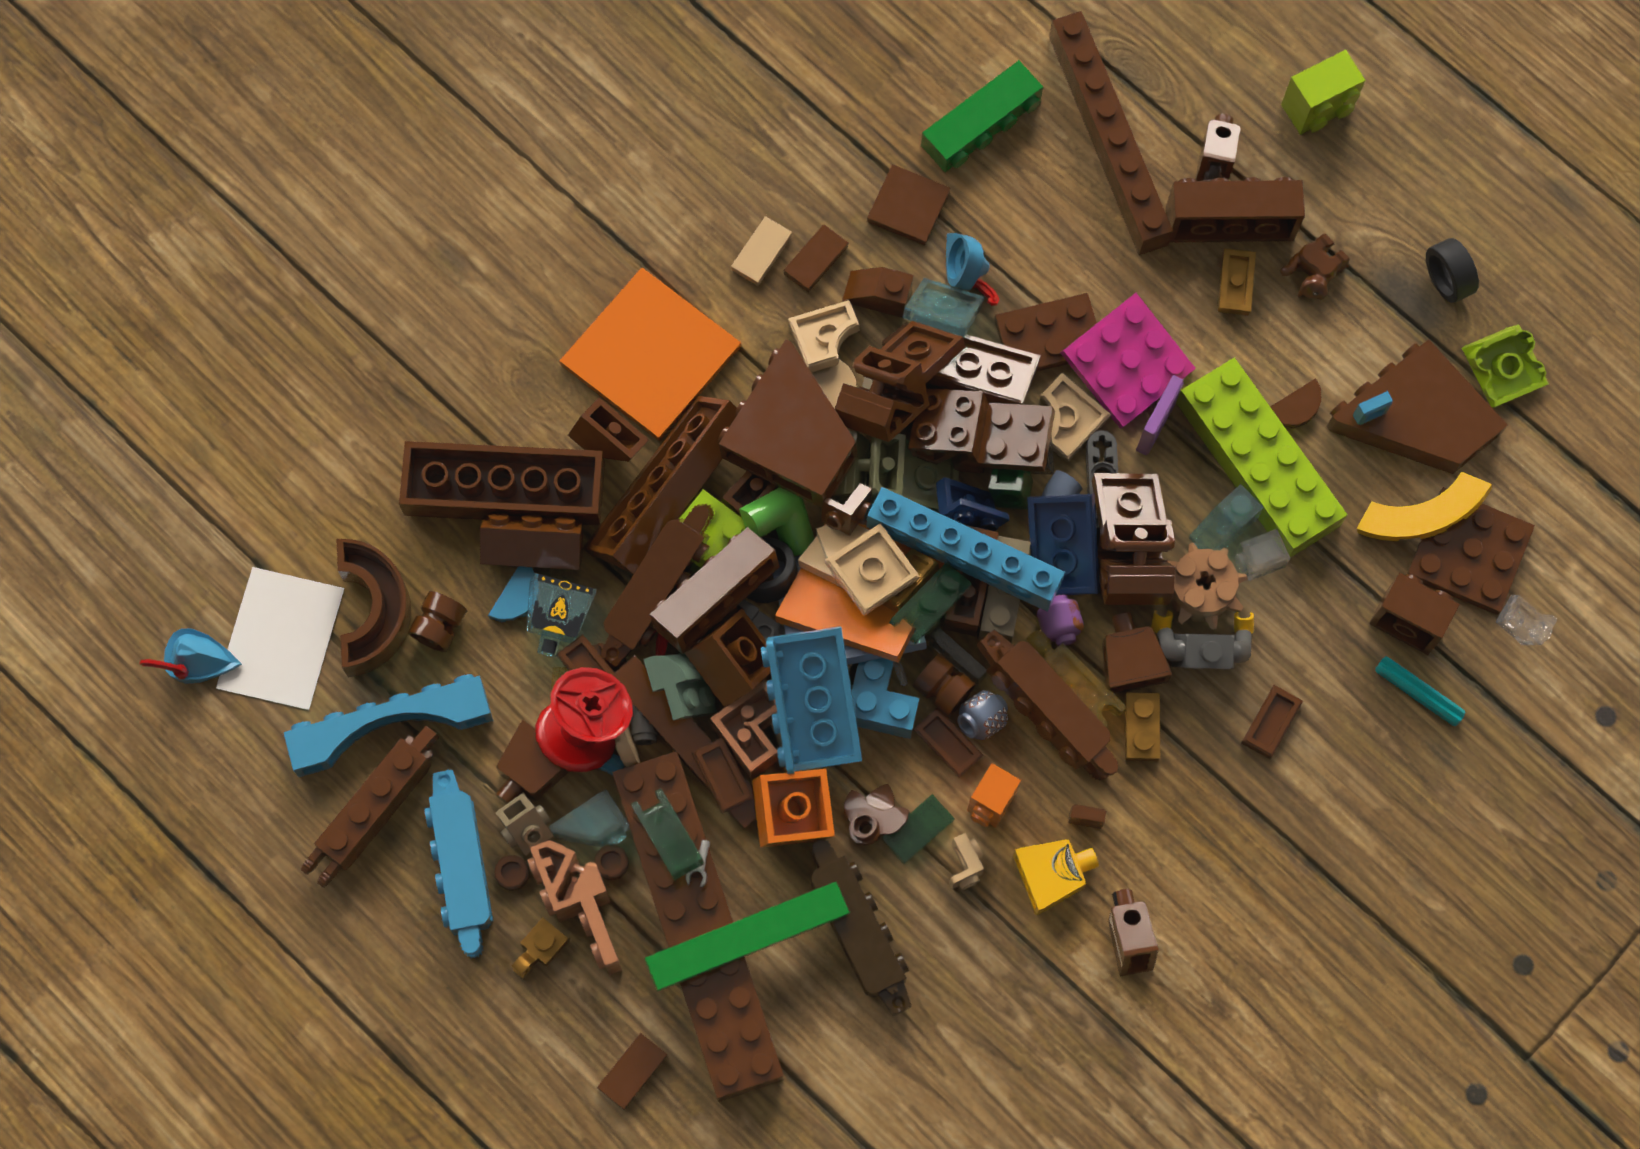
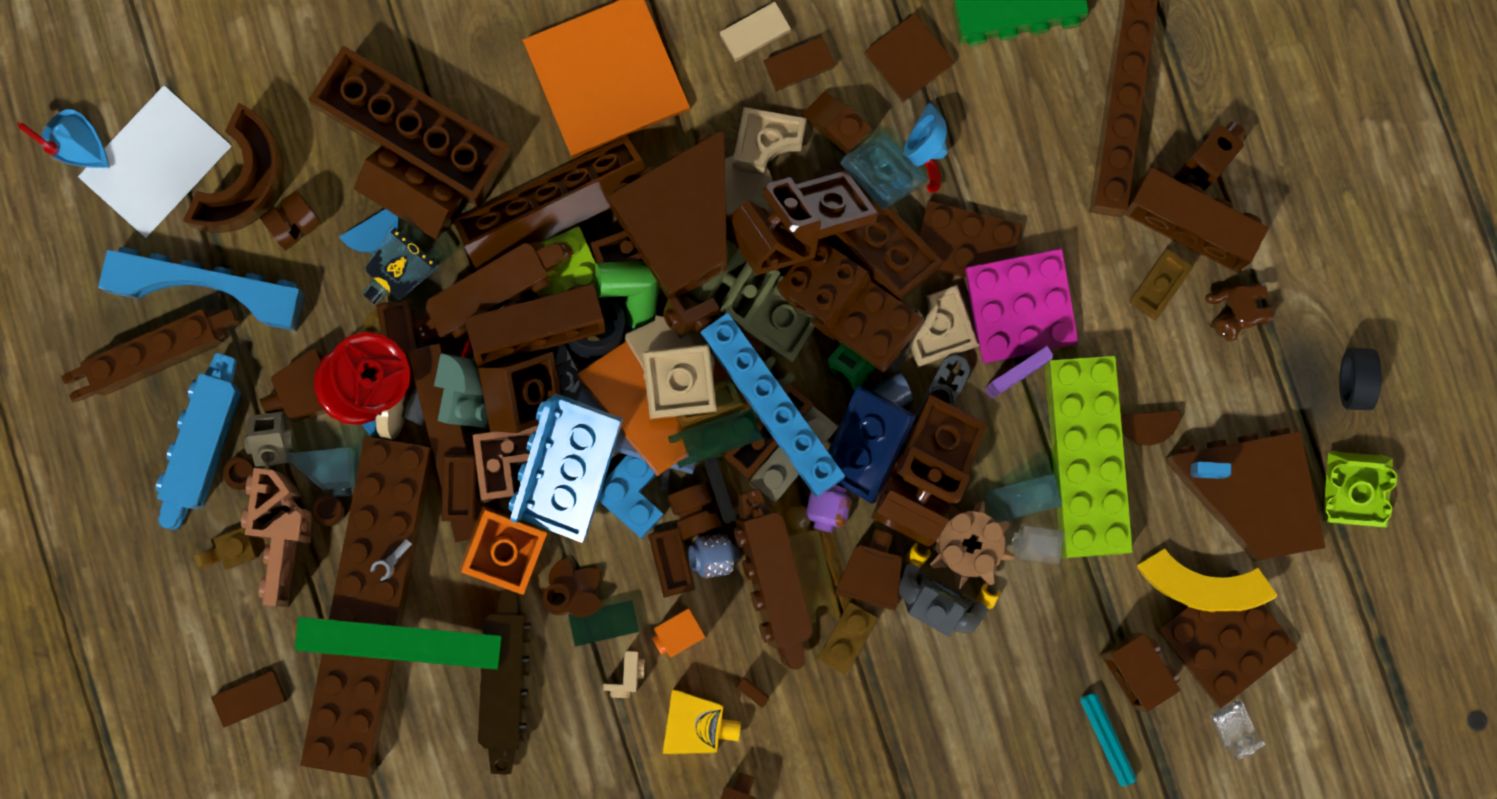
camera: 25 degrees right, 10 degrees up
reddish brown slope [567,397,649,462] -> none
clear green hinge [630,788,704,880] -> none
dark blue bracket [936,477,1009,531] -> none
reddish brown tile [1241,685,1303,759] -> none
lime brick [1281,50,1366,135] -> none

